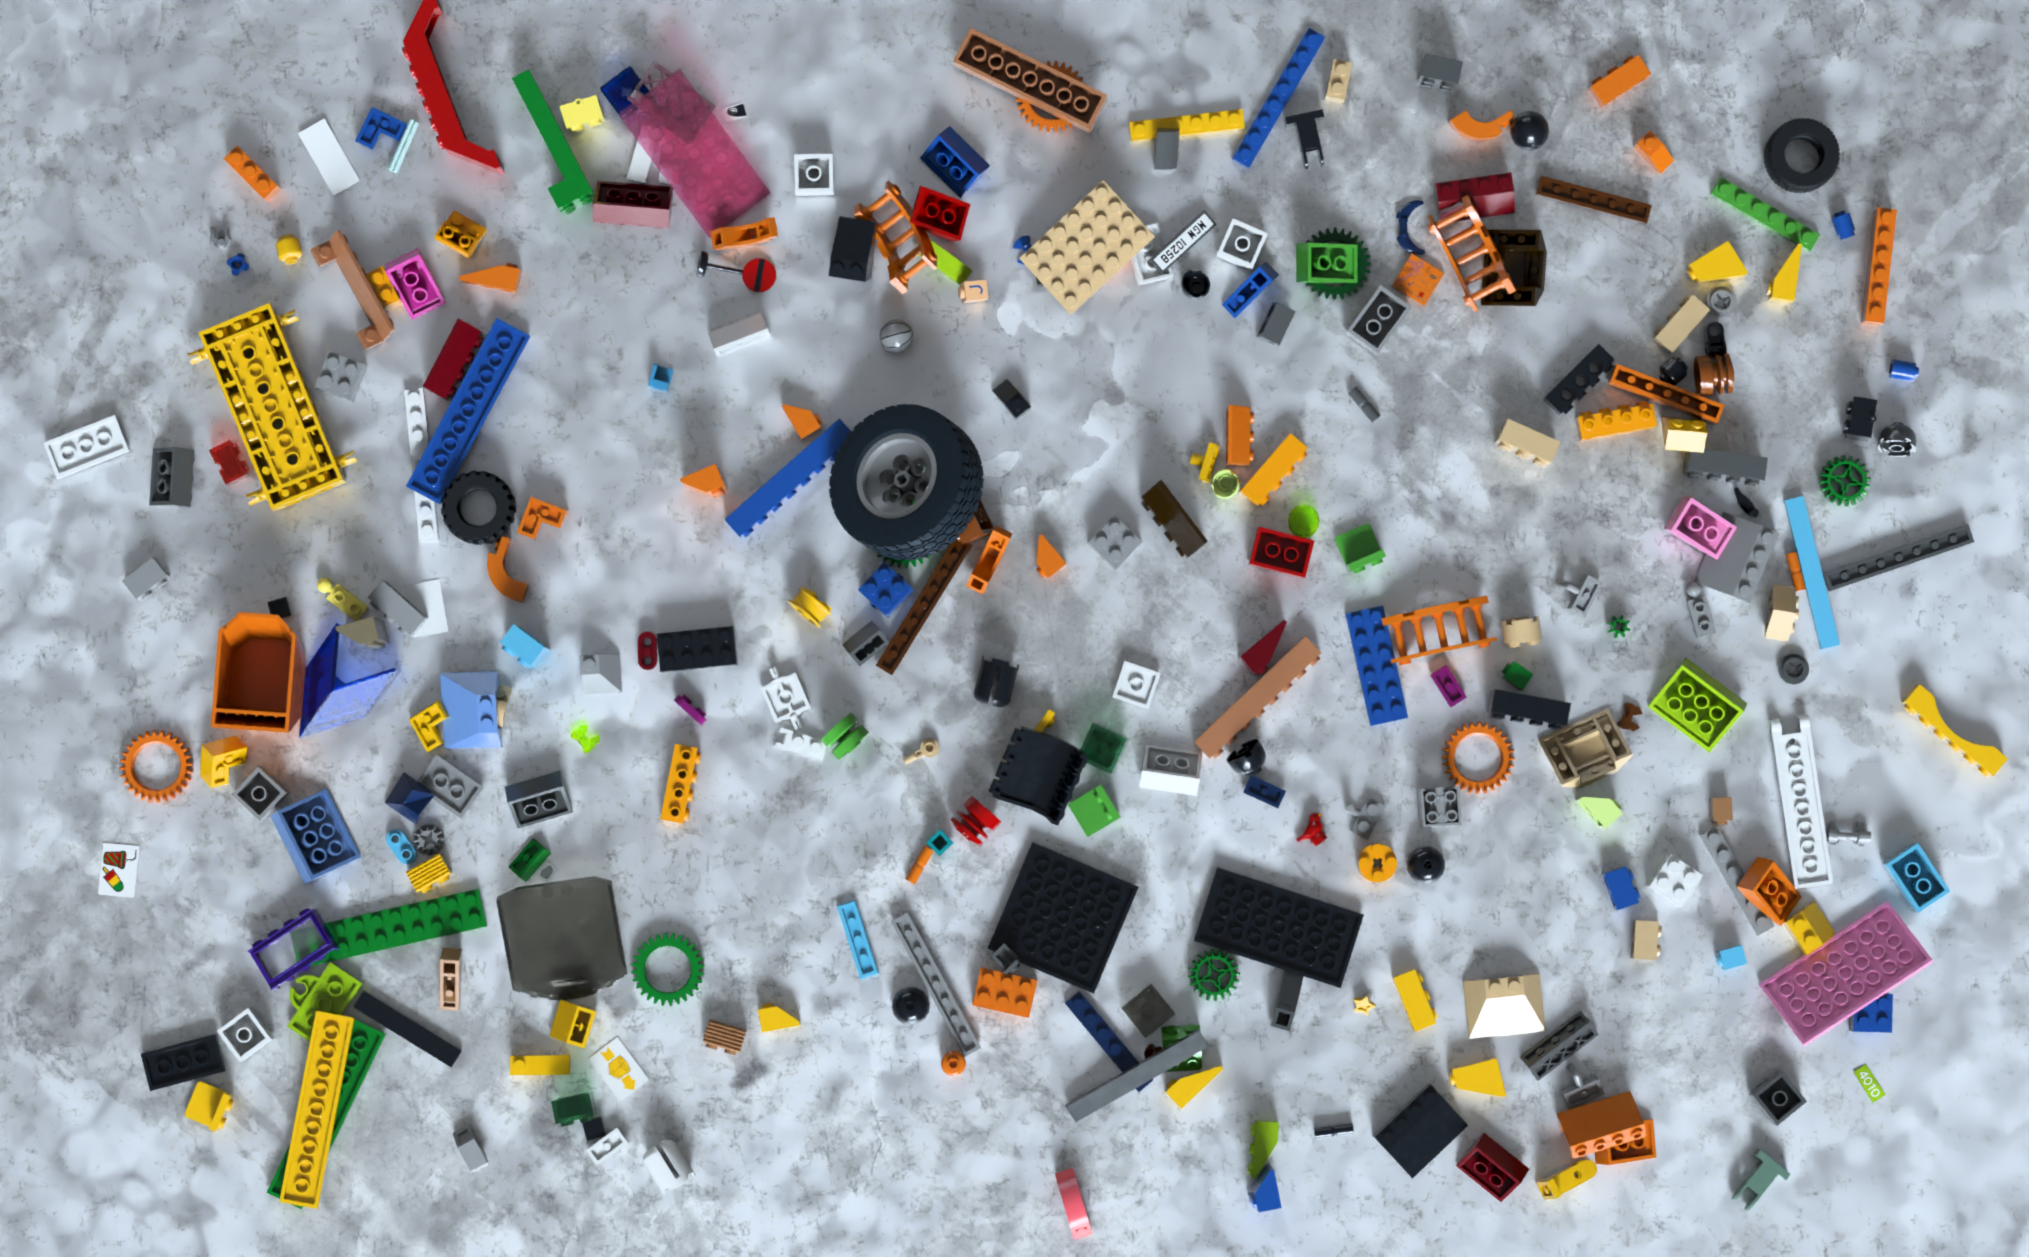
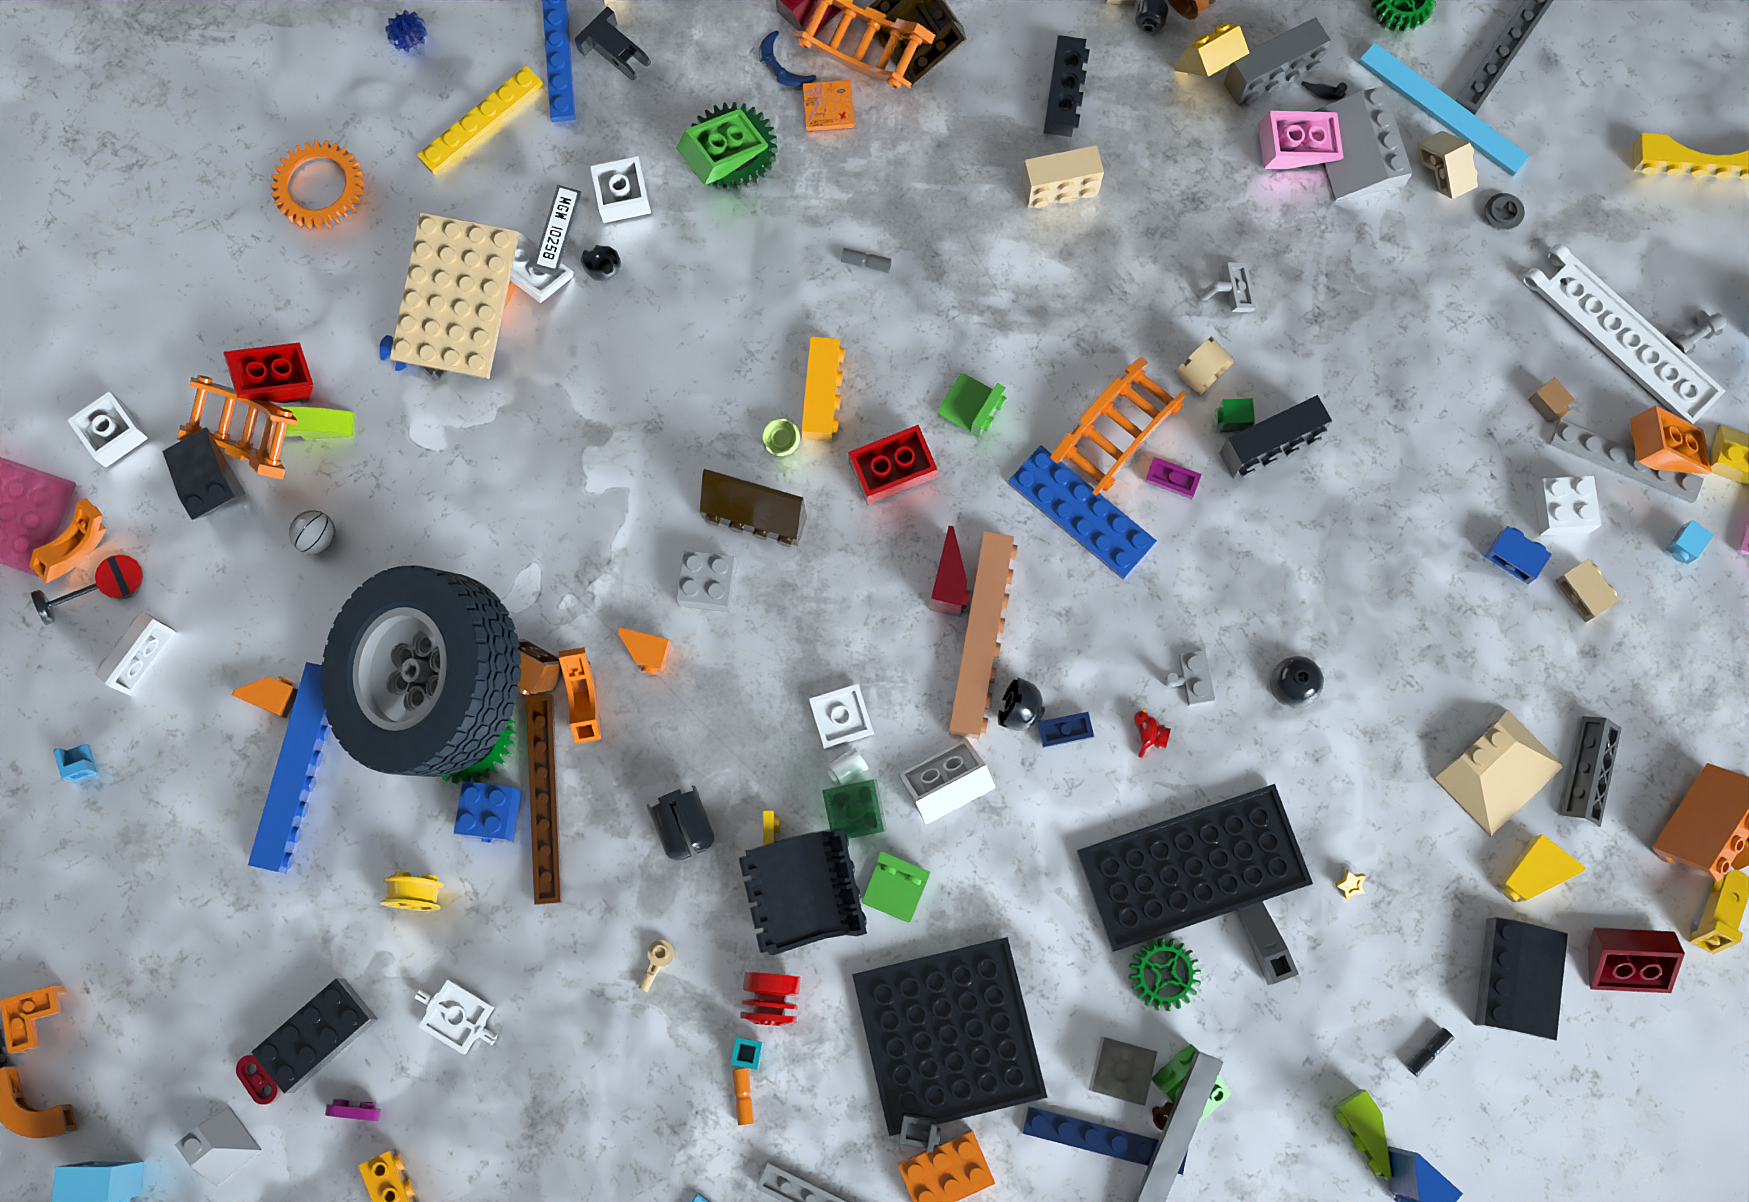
camera: 30 degrees left, 10 degrees down
orange slope [680,464,728,498] -> none
white hinge [774,727,827,760] -> none
bright green wheel [820,713,869,760] -> none
dark grey brick [842,621,890,666] -> none
blue slope [920,126,990,198] -> none
nougat brick [953,27,1108,133] -> none
light nougat brick [958,280,989,303] -> none
black slope [992,379,1031,420] -> none
dark grey brick [1154,128,1180,170] -> none
yellow slope [1165,1065,1223,1109] -> none
yellow tile [1190,442,1220,484] -> none
blue slope [1222,262,1279,318] -> none
orange slope [1226,405,1254,466] -> none
dark grey hinge [1256,302,1296,346] -> none
clear neon green piece [1288,505,1319,538] -> none
light grey brick [1345,285,1412,356] -> none
light orange brick [1357,844,1397,882] -> none
yellow brick [1392,969,1438,1032] -> none
light grey brick [1417,786,1462,827] -> none
orange piece [1441,721,1515,794] -> none
tan slope [1538,709,1633,788] -> none
light grey plate [1561,1064,1604,1110] -> none
yellowish green slope [1575,797,1623,829] -> none
light orange brick [1576,401,1657,441] -> none
orange brick [1607,364,1725,425] -> none
green gear [1607,615,1631,638] -> none
reddish brown piece [1617,703,1642,731] -> none
lime slope [1648,657,1747,753] -> none
light grey plate [1686,581,1716,638] -> none
orange piece [1785,552,1806,591] -> none
none -> clear blue gear [385,10,428,53]
none -> white brick [826,747,868,786]

